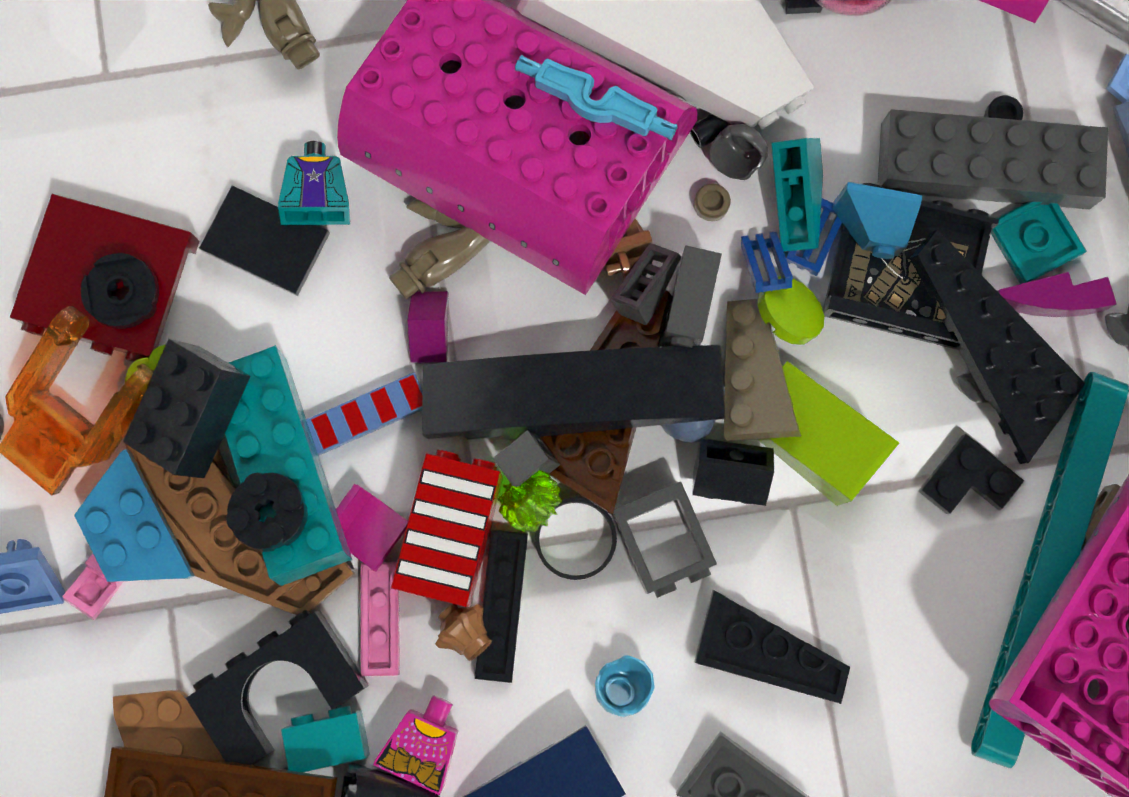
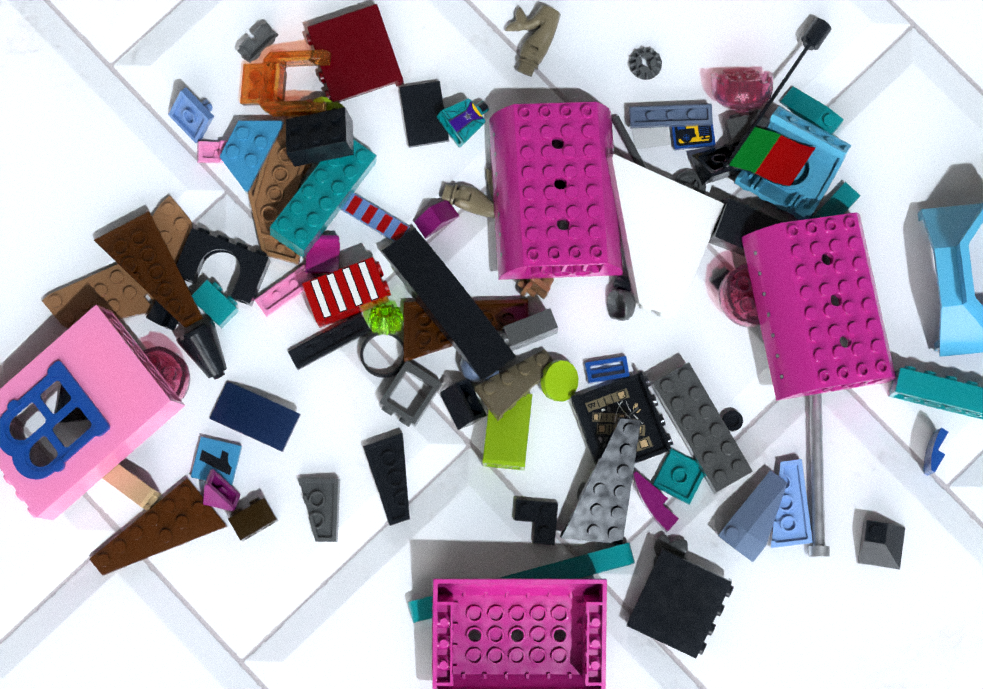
camera: 60 degrees right, 0 degrees up
black plate [81,253,160,329] -> none
black plate [226,472,308,552] -> none
torso [373,695,459,795] -> none
medium nougat rock [435,604,492,661] -> none
dark grey panel [493,430,560,487] -> none
medium azure piece [515,55,678,140] -> none
medium azure hair [594,655,655,717] -> none
dark grey slope [610,243,681,325] -> none
dark tan tile [694,183,731,221] -> none
blue tile [741,232,793,293] -> none
teal slope [771,138,823,252] -> none
dark azure slope [832,182,923,259] -> none

